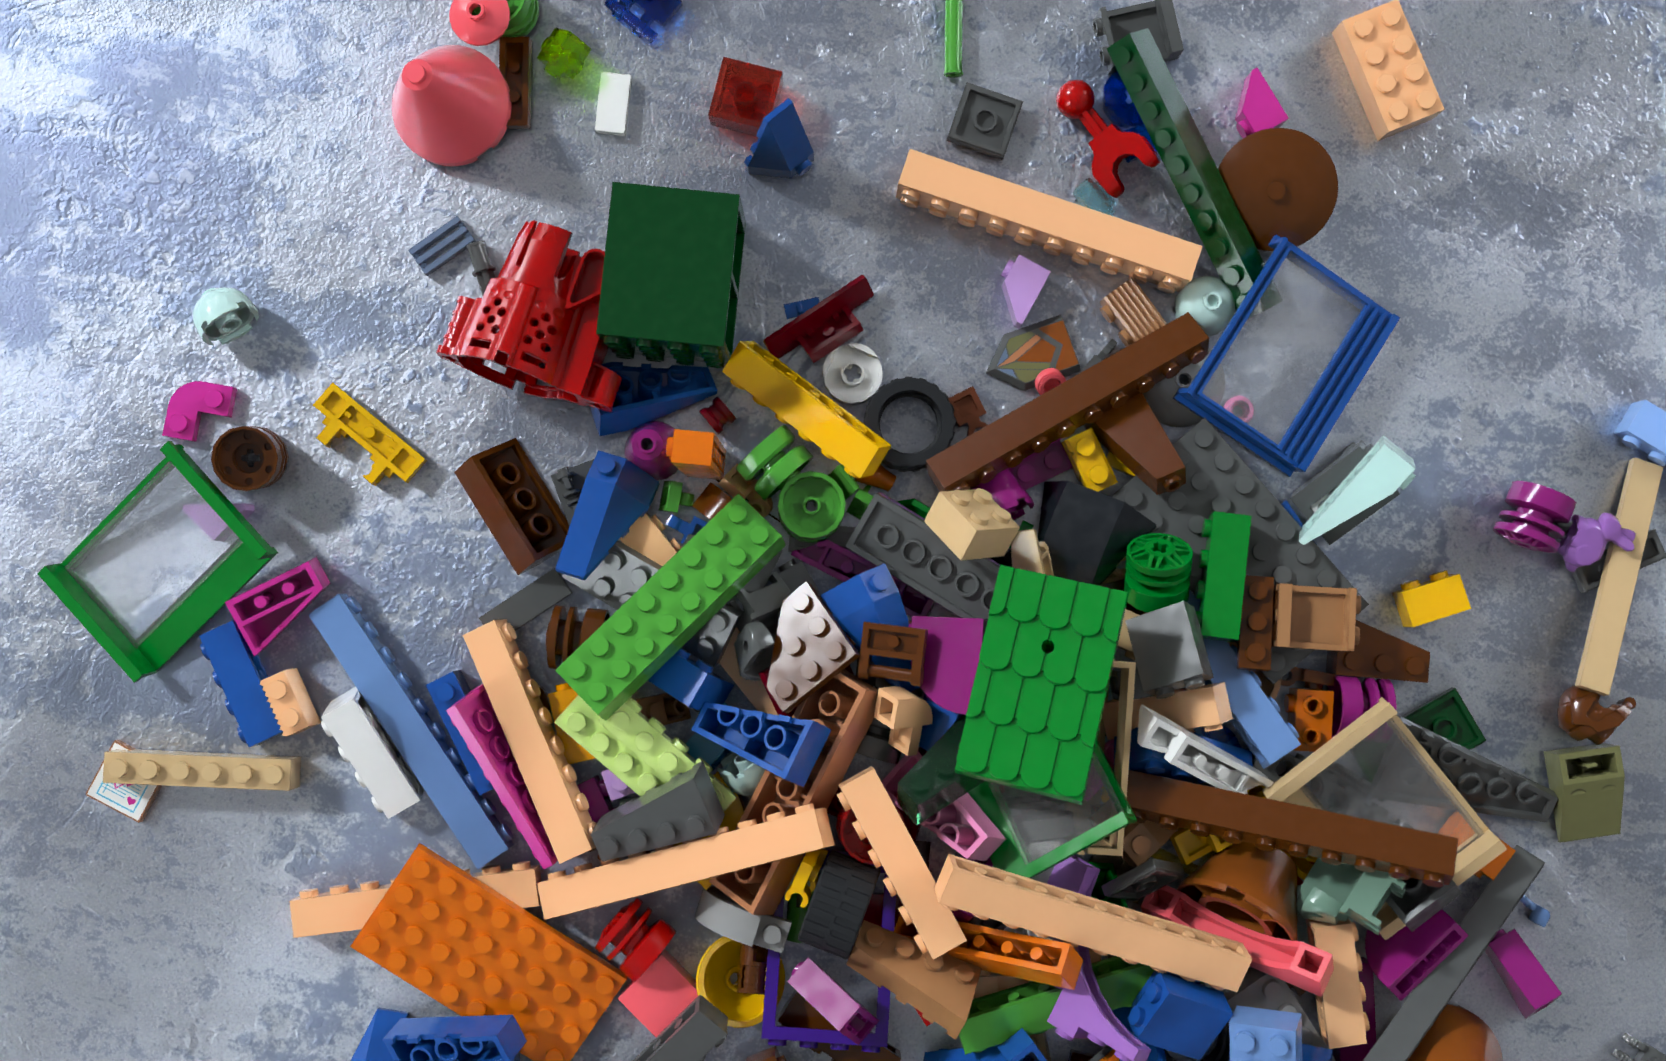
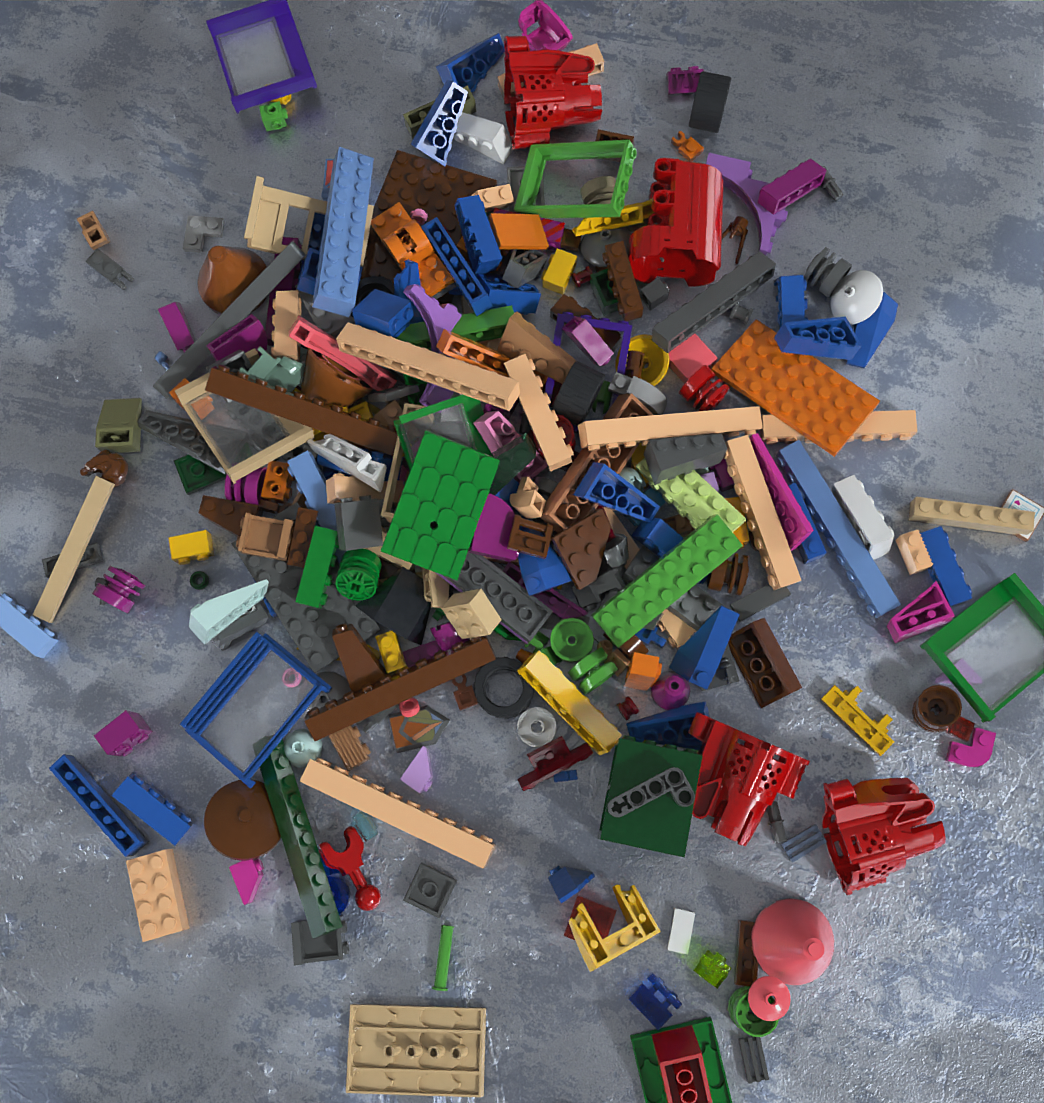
camera: 165 degrees left, 10 degrees down
light aqua cylinder [193,287,259,345] -> none
bright green tile [659,481,694,513] -> none
yellow plate [785,849,828,908] -> none
medium lavender animal [1557,513,1636,572] -> none
none -> blue brick [49,754,148,857]
none -> magenta brick [94,710,153,757]
none -> blue wedge [111,772,193,846]
none -> dark green plate [190,571,209,590]
none -> yellow wedge [568,885,661,972]
none -> dark grey beam [607,767,695,817]
none -> red piece [822,778,946,895]
none -> clear red tile [947,716,975,742]

